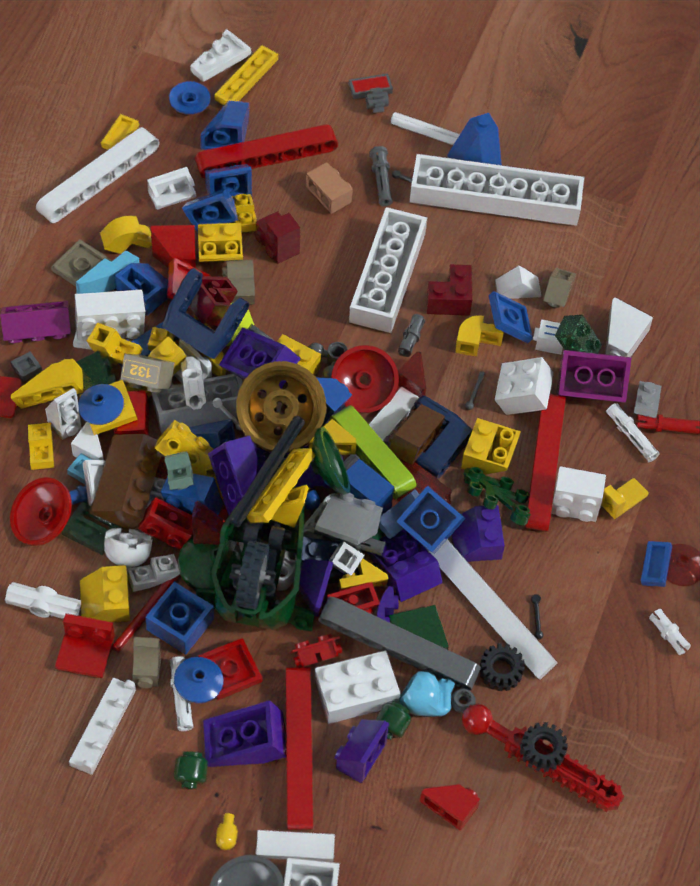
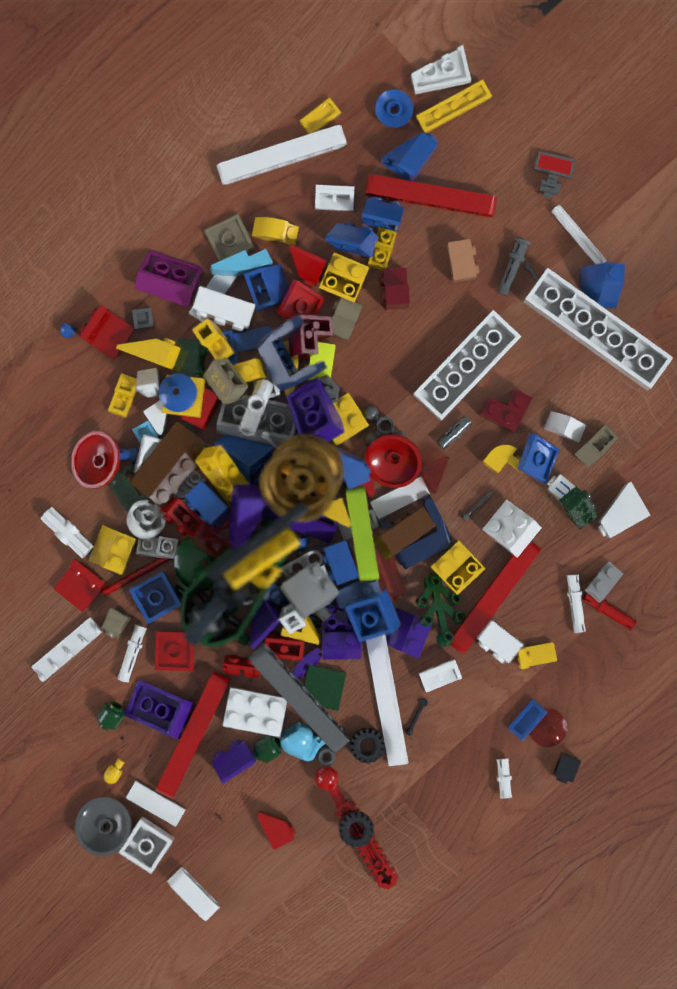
camera: 30 degrees right, 30 degrees up
yellow tile [148,327,175,351] -> none
sand green bracket [165,451,194,490] -> none
blue dish [174,657,223,703] -> none
dark green dish [311,427,350,495] -> none
magenta slope [557,350,632,402] -> none
none -> white hinge [419,659,462,693]

